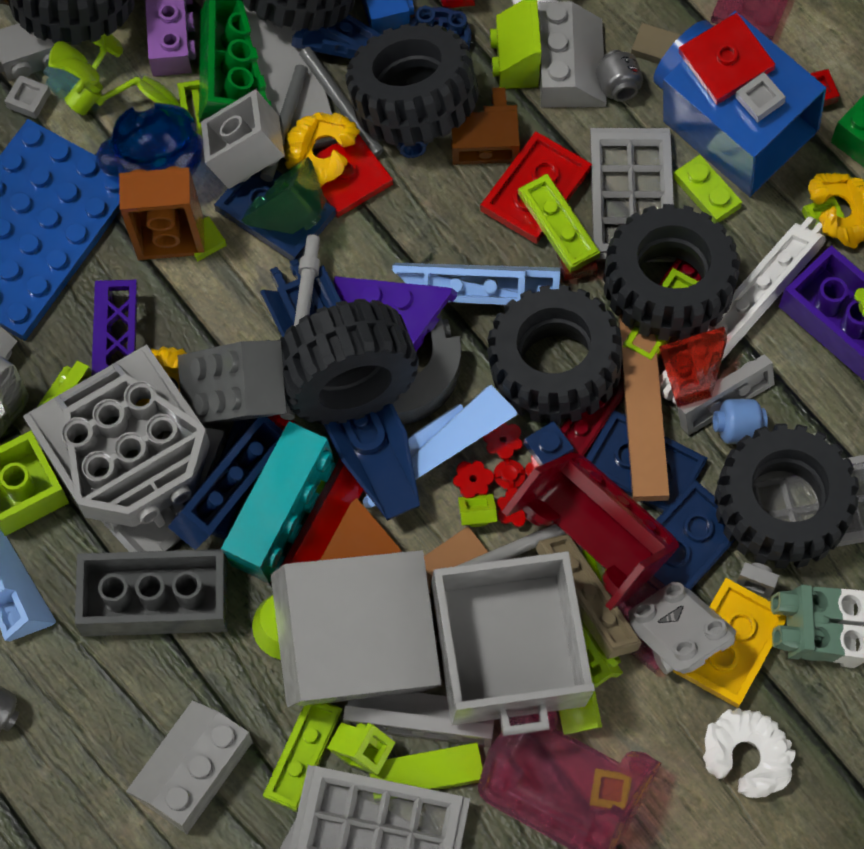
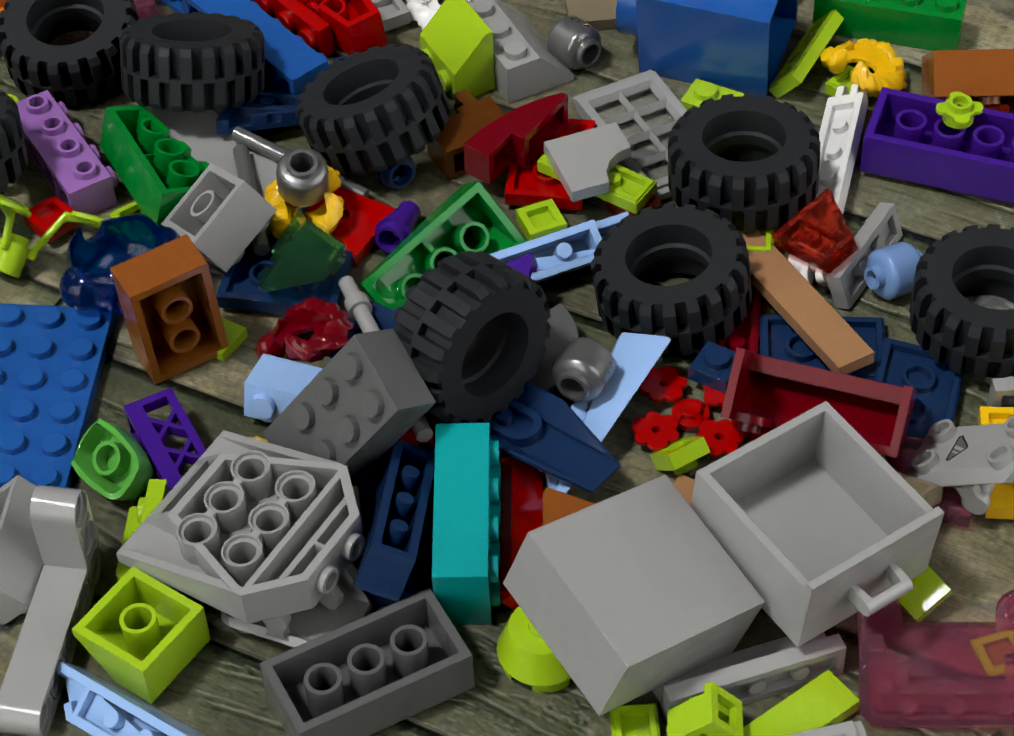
camera: 25 degrees left, 20 degrees down
none -> red plate [23,194,80,244]
none -> bright green piece [70,418,154,501]
none -> light blue brick [244,353,323,423]
none -> dark red piece [255,296,354,363]
none -> flat silver head [276,148,329,207]
none -> green wedge [359,181,526,310]
none -> dark purple cone [375,201,421,253]
none -> dark red slope [463,92,568,184]
none -> lime plate [515,198,567,241]
none -> light grey tile [544,122,631,202]
none -> flat silver head [552,337,615,401]
none -> lime tile [769,9,844,99]

